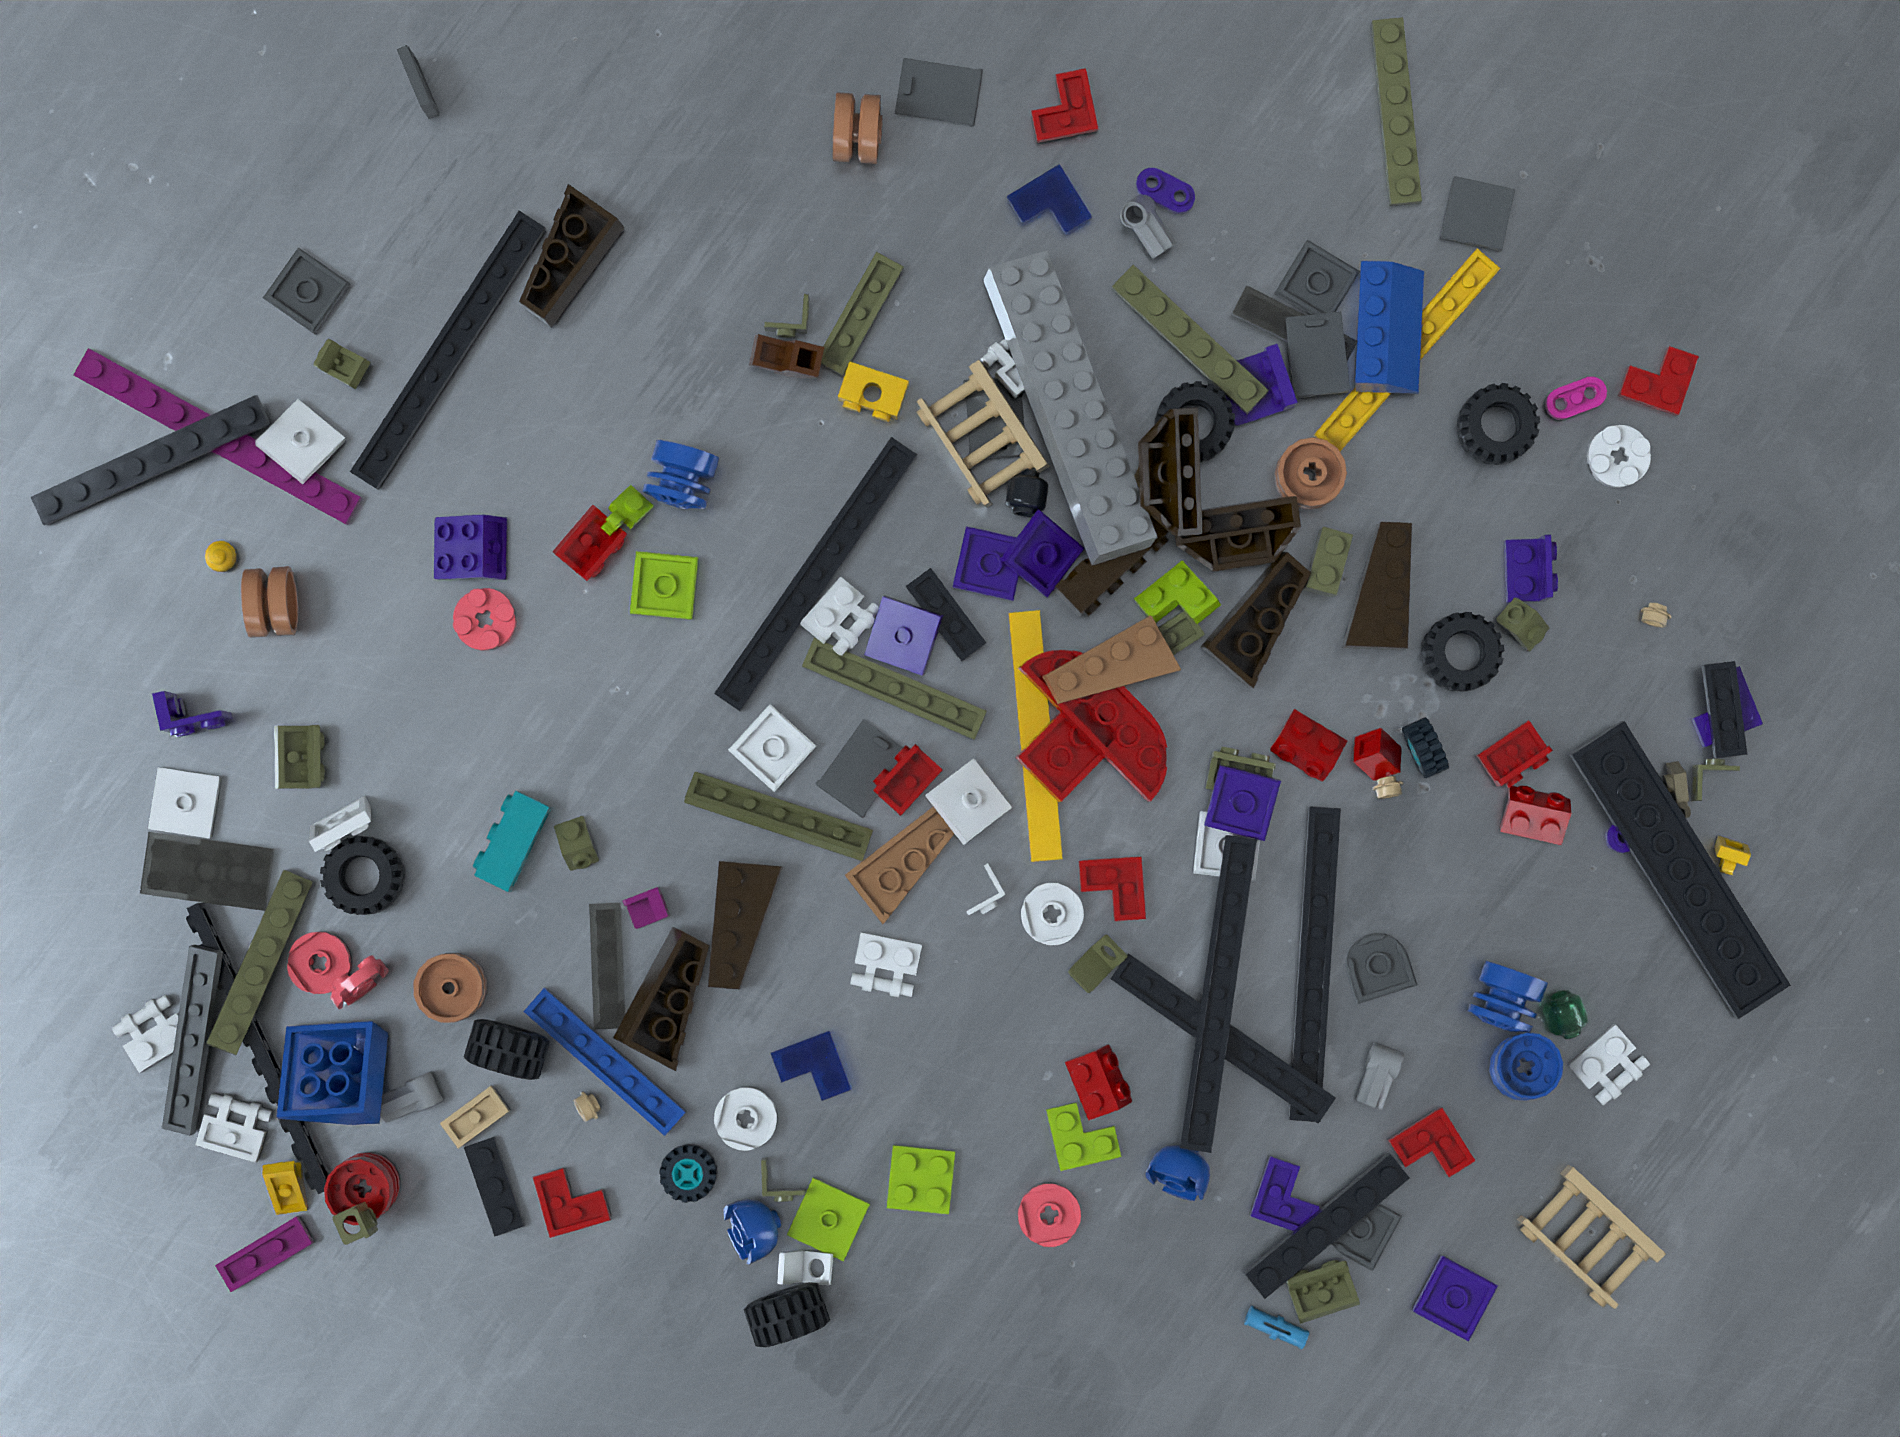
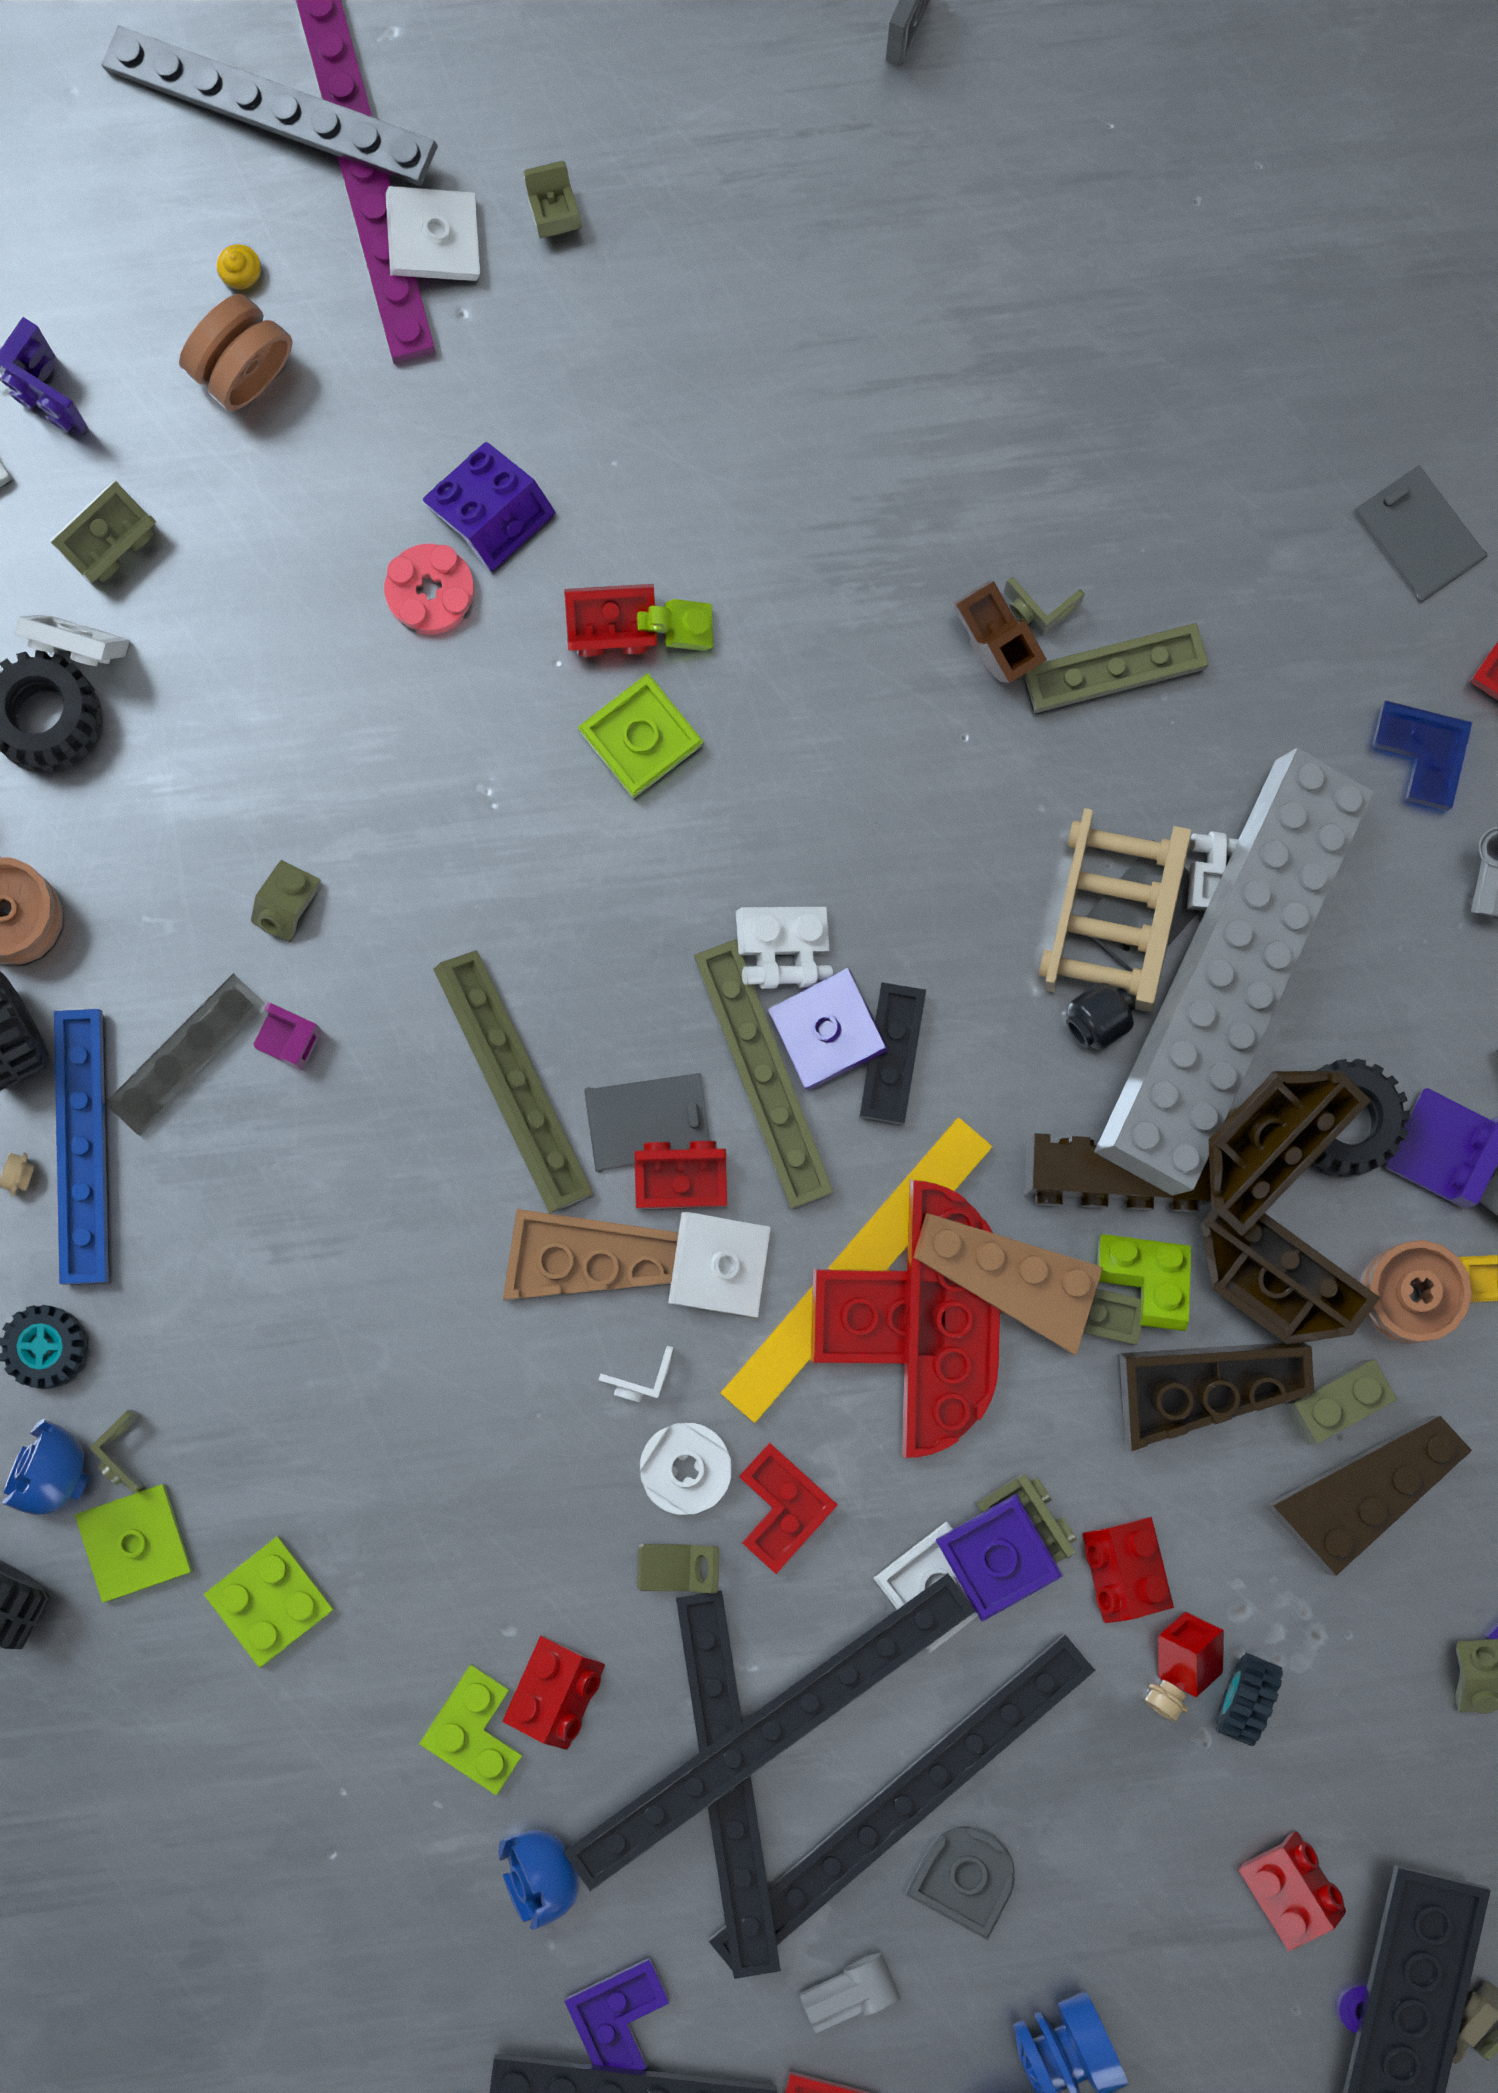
camera: 45 degrees right, 5 degrees down
dark grey tile [263,247,351,334] -> none
black plate [350,211,546,490] -> none
teal brick [473,791,552,892] -> none
dark brown wedge [519,184,624,328] -> none
dark brown wedge [613,927,709,1071] -> none
blue wheel [642,440,719,510] -> none
dark brown wedge [708,861,783,990] -> none
black plate [714,437,917,712] -> none
white plate [714,1087,777,1151] -> none
white plate [728,704,817,792] -> none
clear blue plate [771,1030,851,1101] -> none
white bracket [777,1250,833,1286] -> none
nougat wheel [833,92,883,164] -> none
yellow brick [838,361,909,422] -> none
white plate [850,932,922,998] -> none
dark purple plate [952,526,1019,601] -> none
dark purple plate [1000,510,1085,598] -> none
coral plate [1018,1183,1081,1247] -> none
olive plate [1112,265,1269,415] -> none
black tyre [1421,612,1505,692] -> none
red bracket [1476,720,1553,788] -> none

